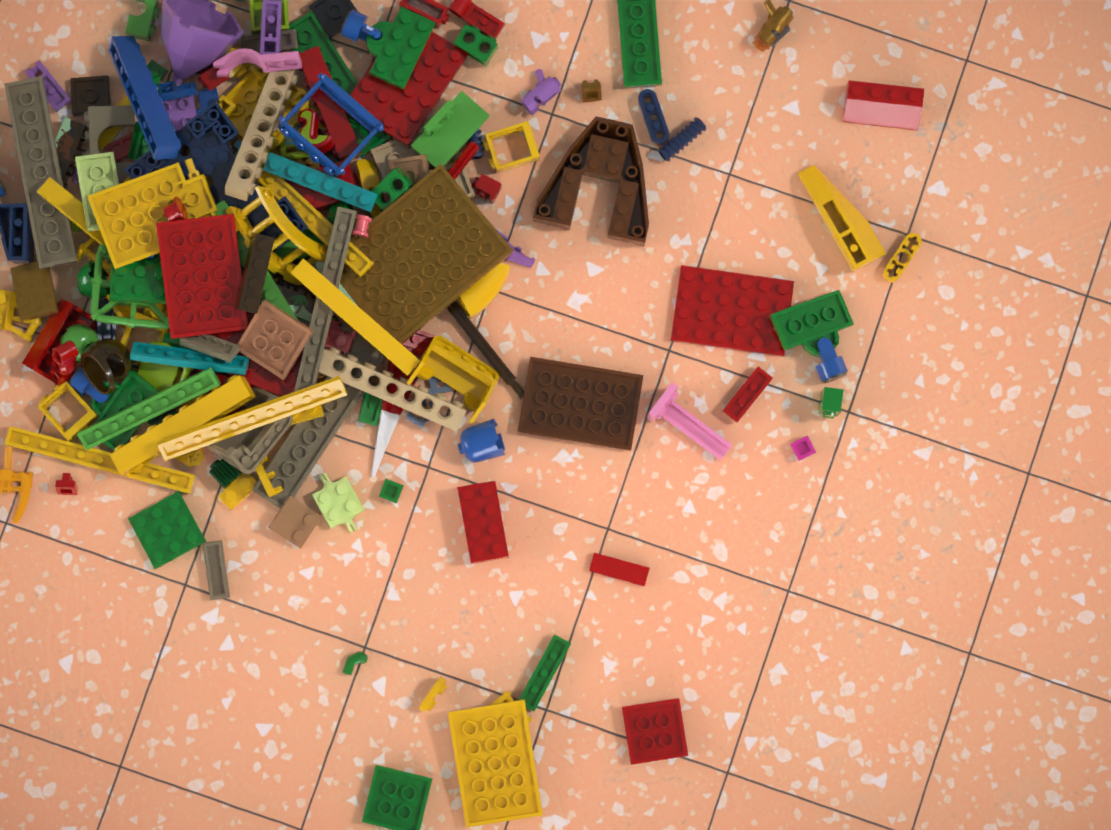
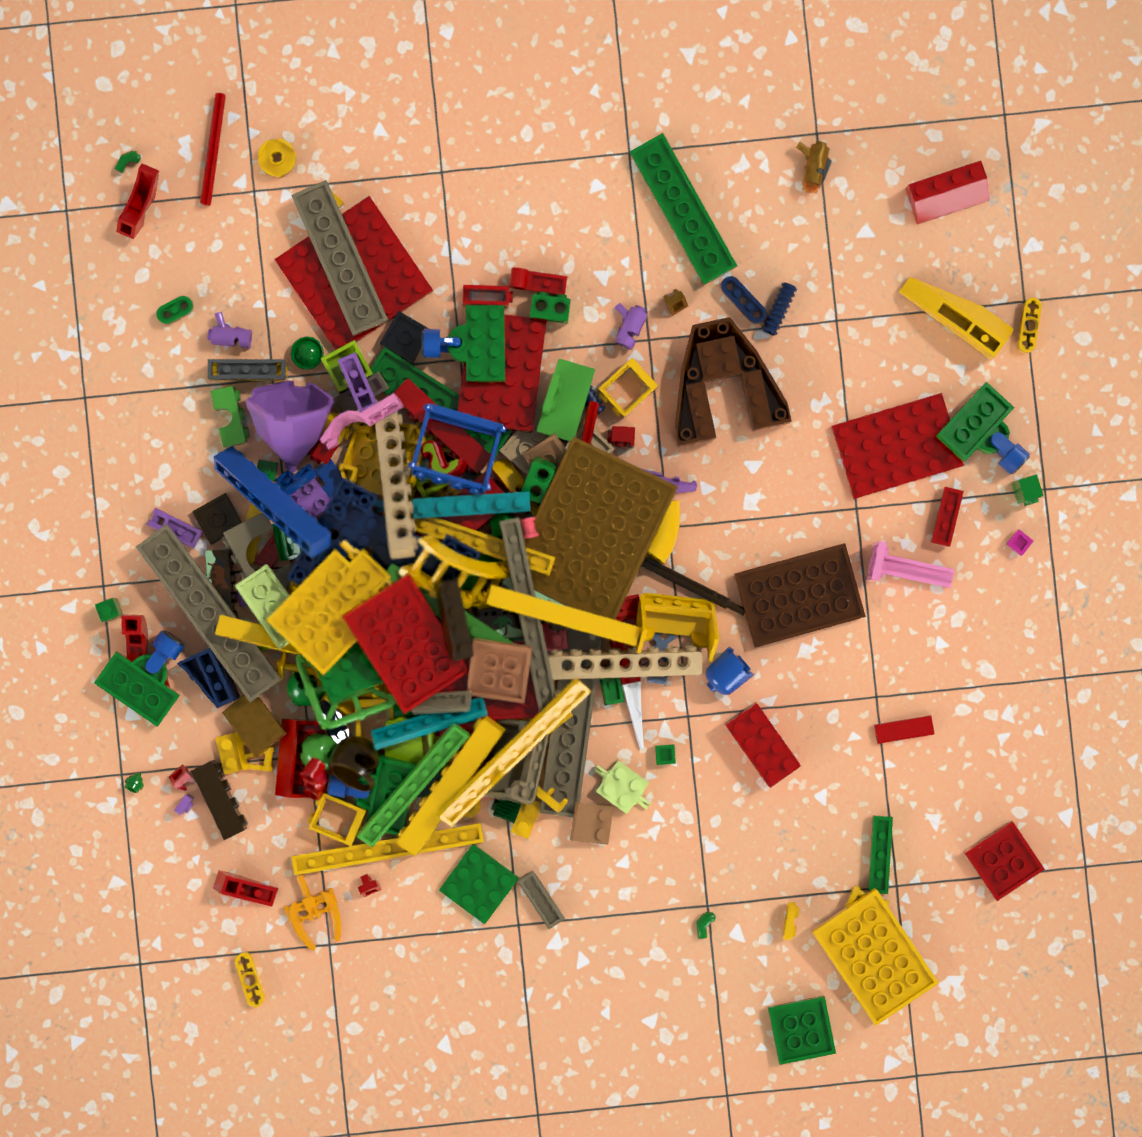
camera: 25 degrees left, 5 degrees up
red piece [163,196,188,221] -> none

